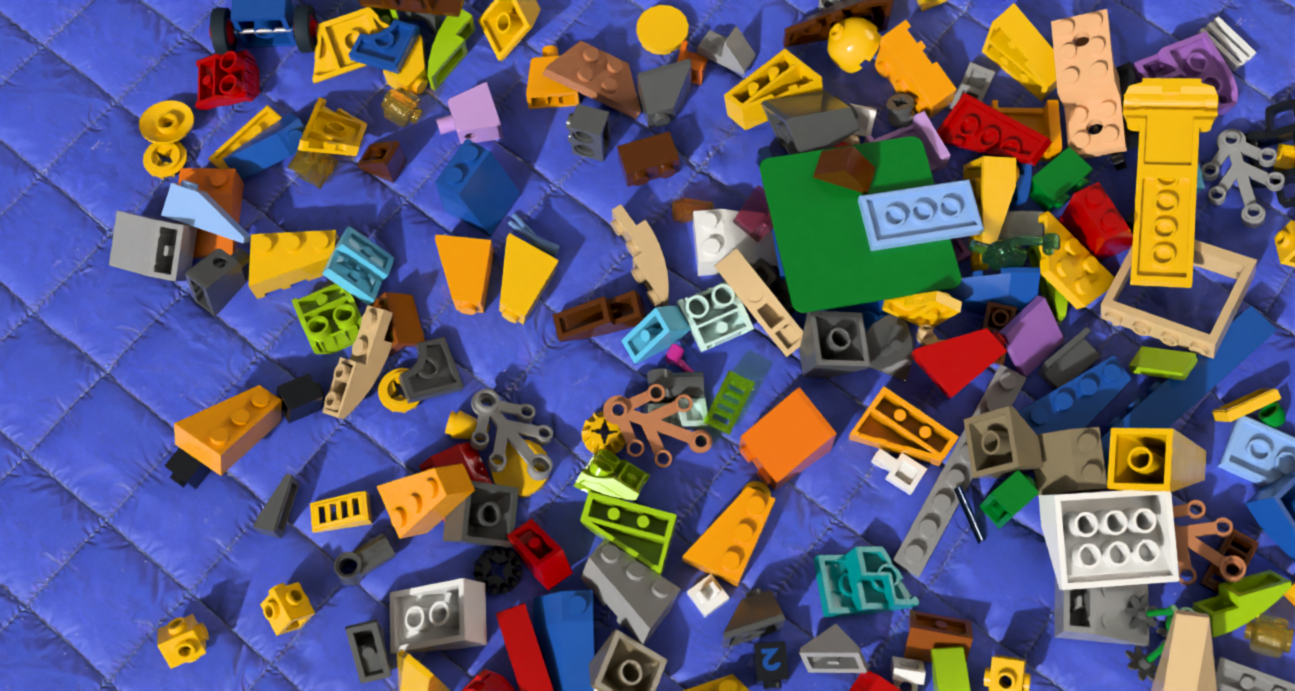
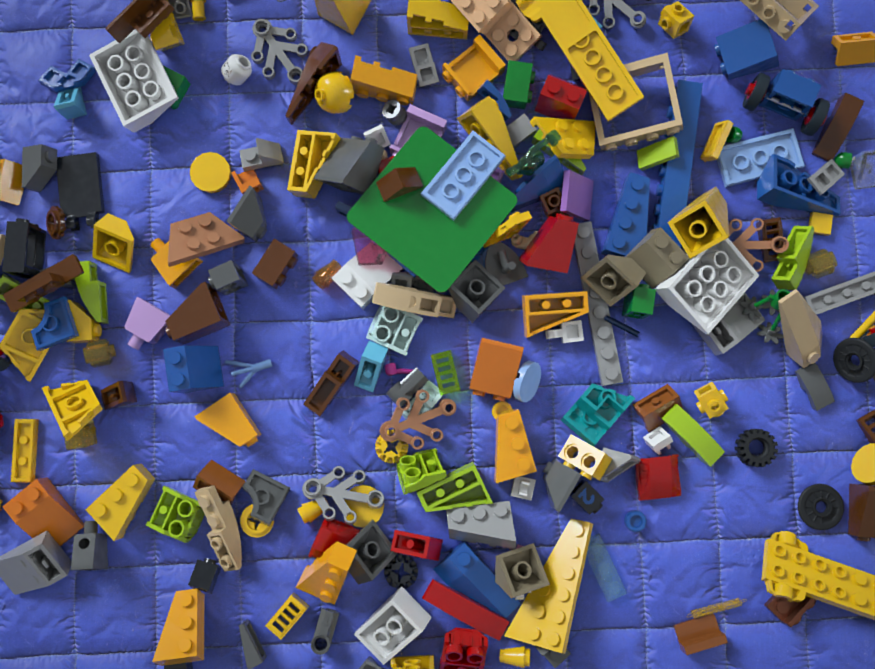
camera: 45 degrees left, 15 degrees up
light blue slope [161,179,251,243] -> none
blue slope [223,113,305,180] -> none
medium azure slope [322,226,394,306] -> none
yellow slope [499,233,559,325] -> none
tan slope [610,204,669,307] -> none
red wing [936,93,1052,166] -> none
dark grey panel [1037,327,1101,390] -> none
none -> reddish brown slope [165,282,231,344]
none -> light blue tile [513,360,541,403]
none -> brick [558,435,612,481]

